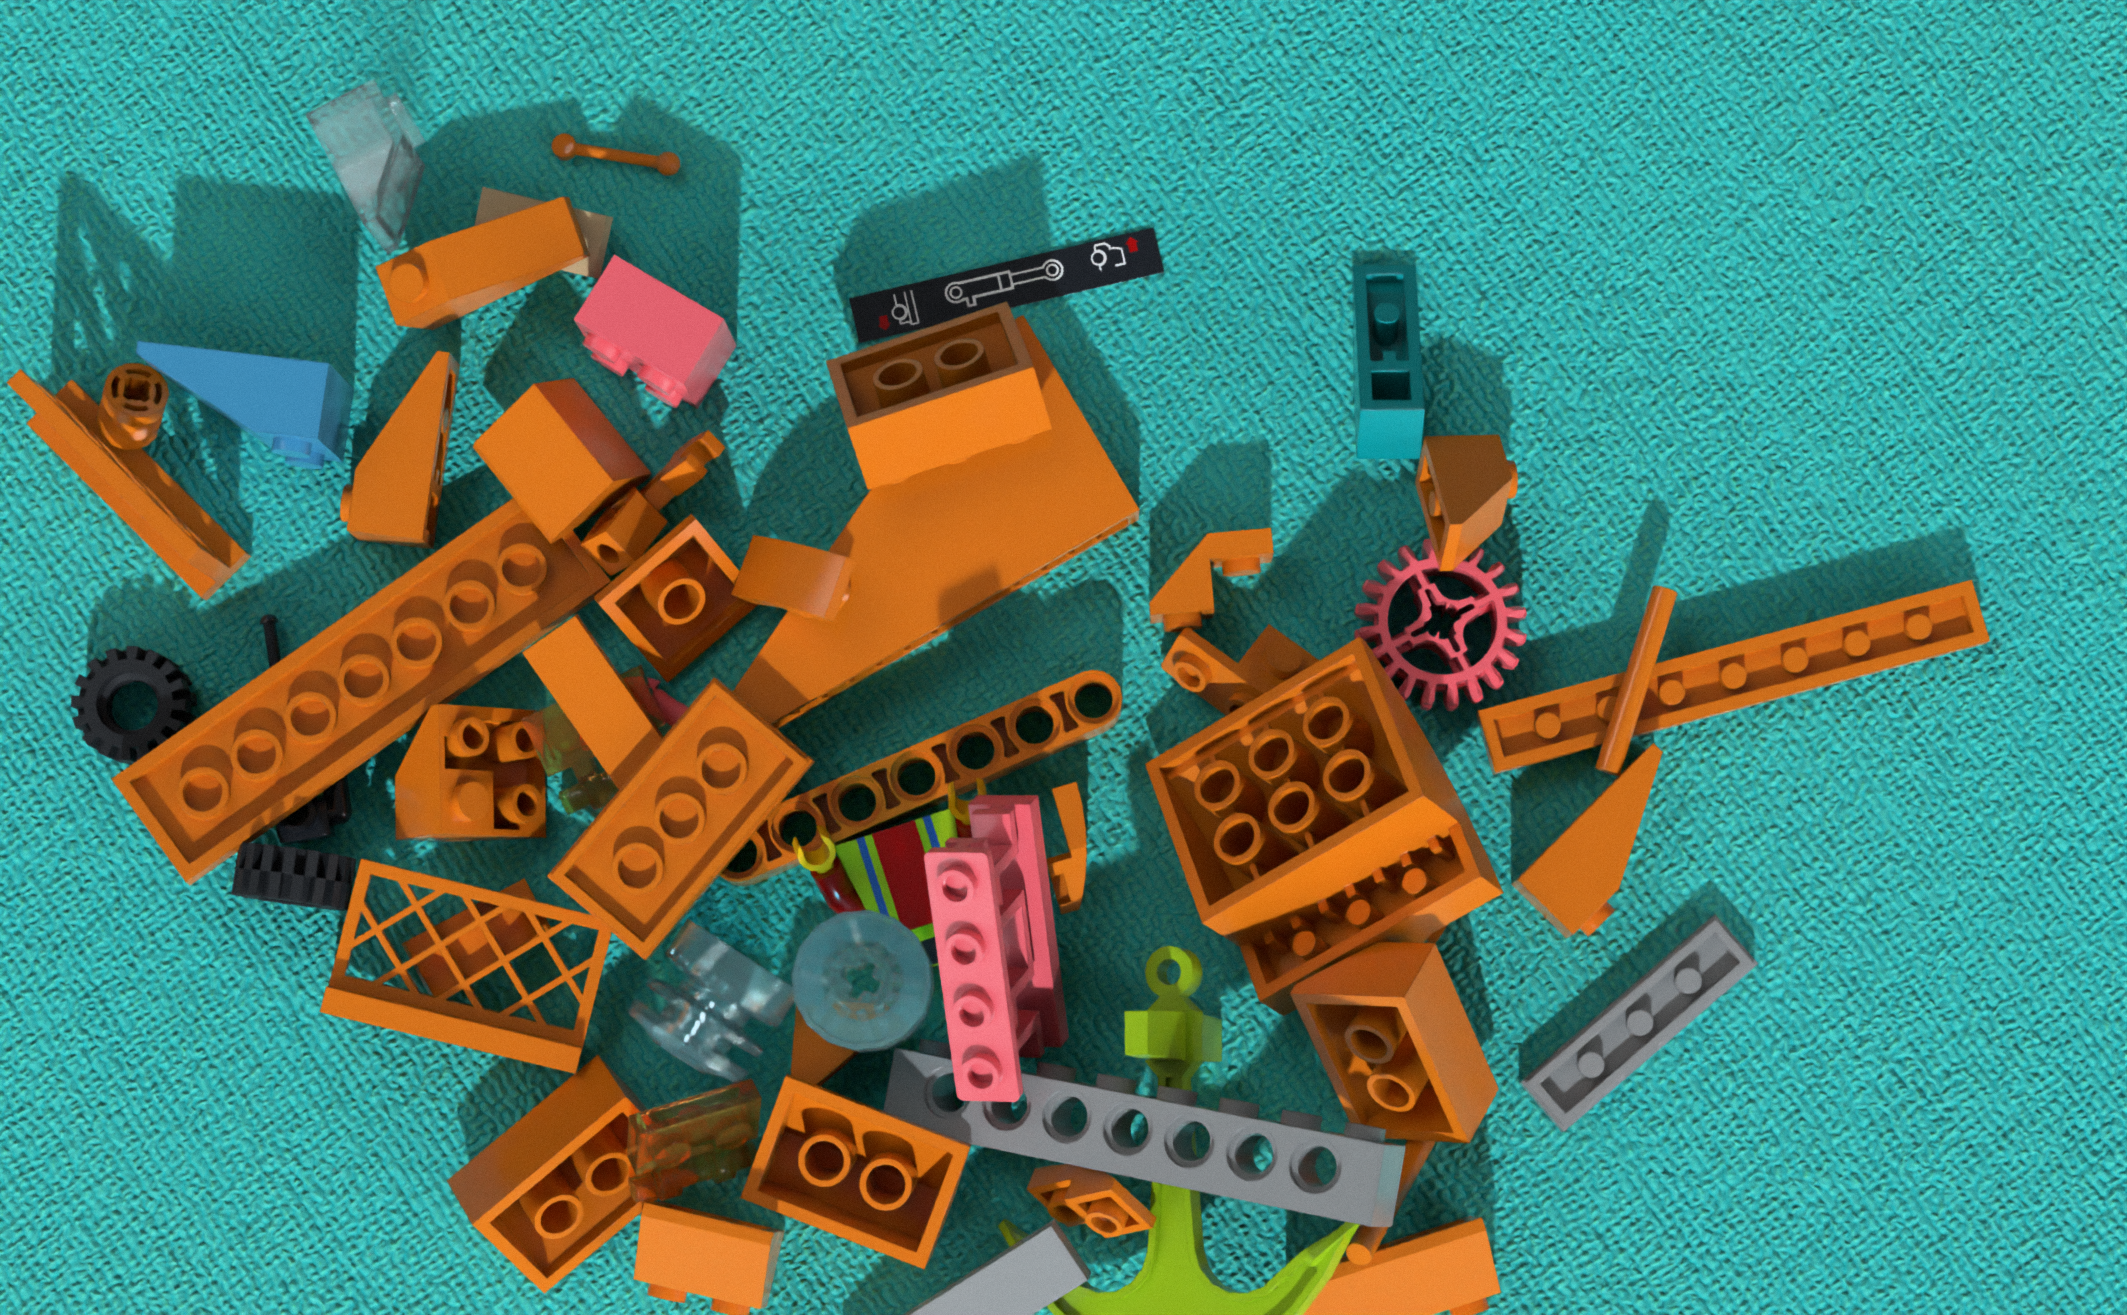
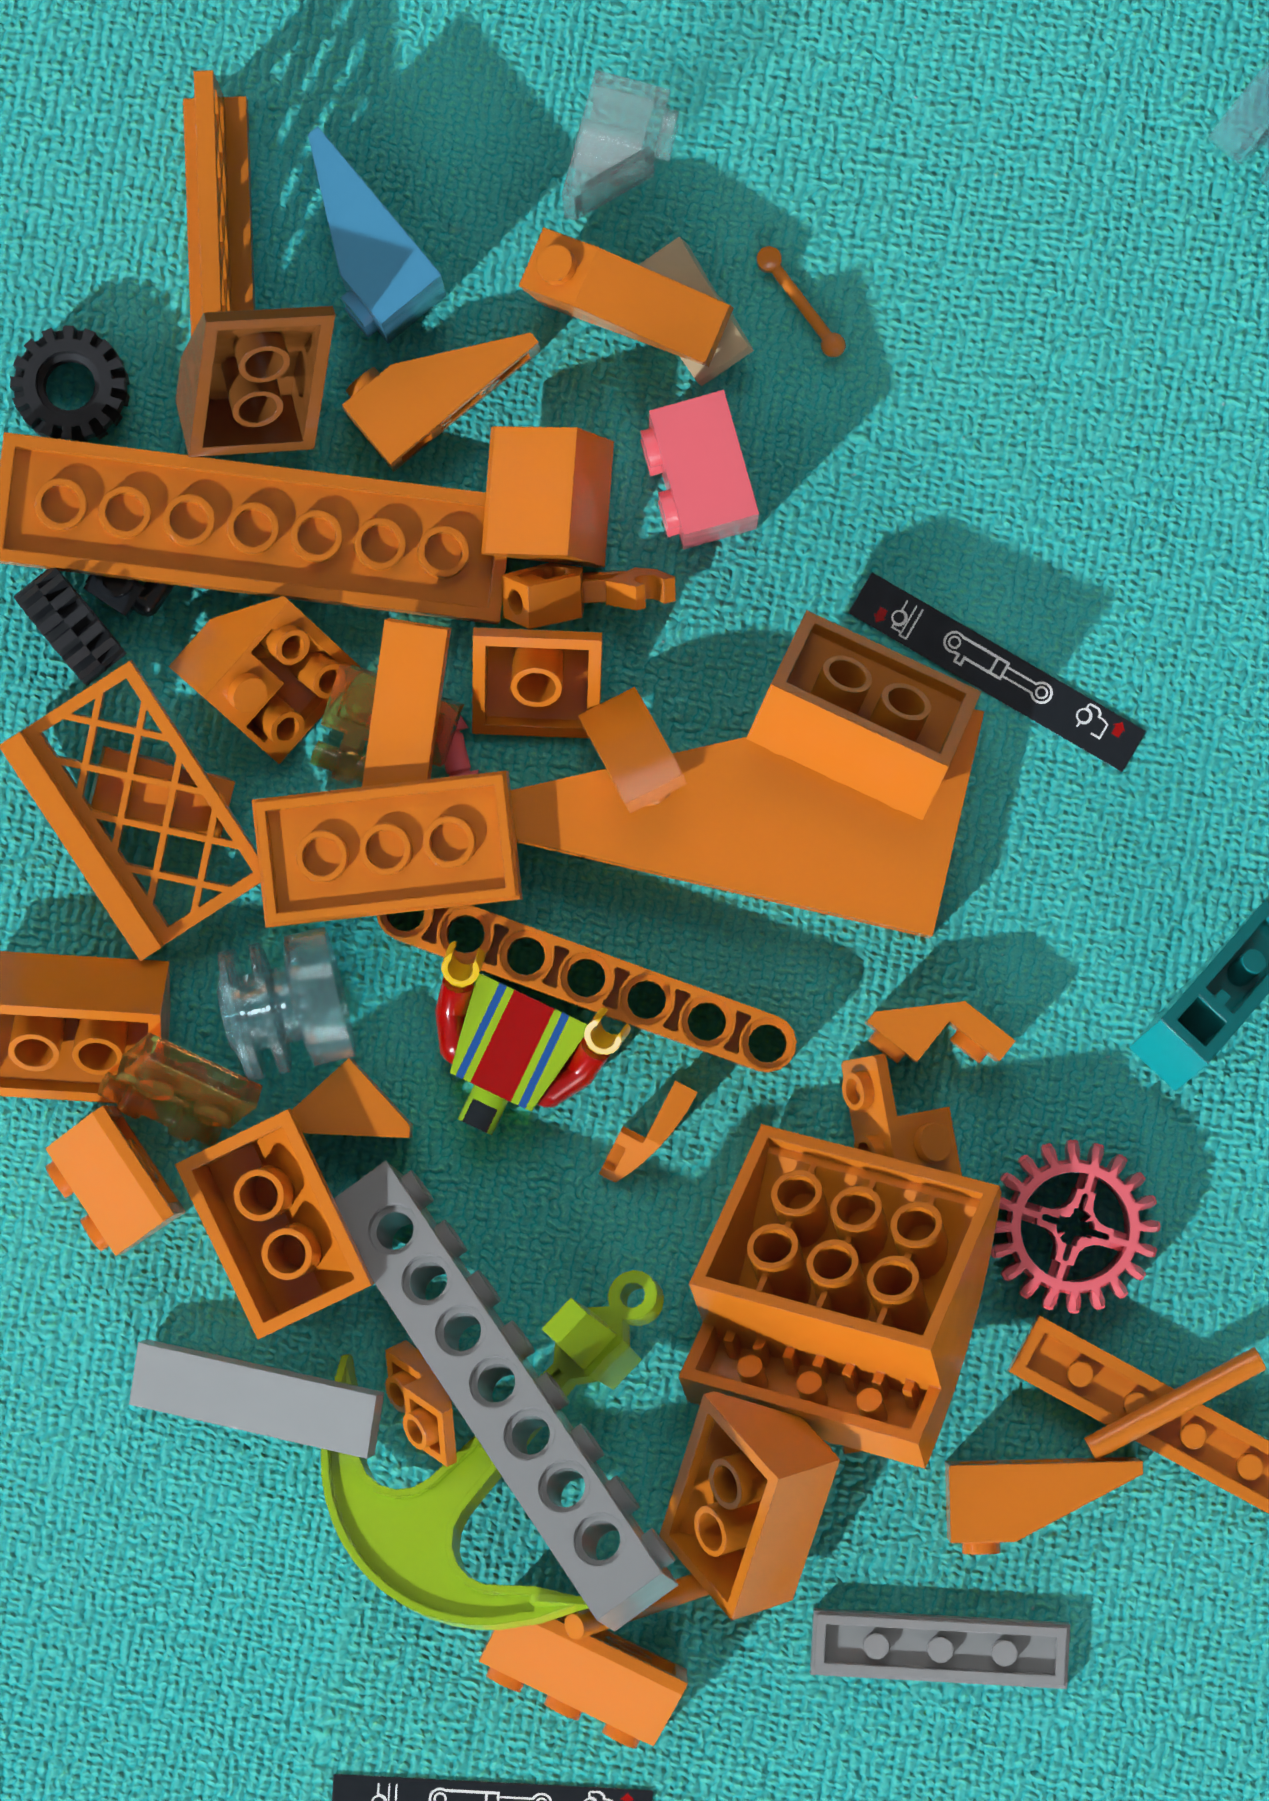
camera: 40 degrees right, 5 degrees up
orange wheel [96,363,169,450] -> none
clear light blue wheel [791,910,936,1053] -> none
coral fence [924,795,1069,1102] -> none
orange slope [1415,435,1518,571] -> none
none -> dark orange slope [176,306,335,457]

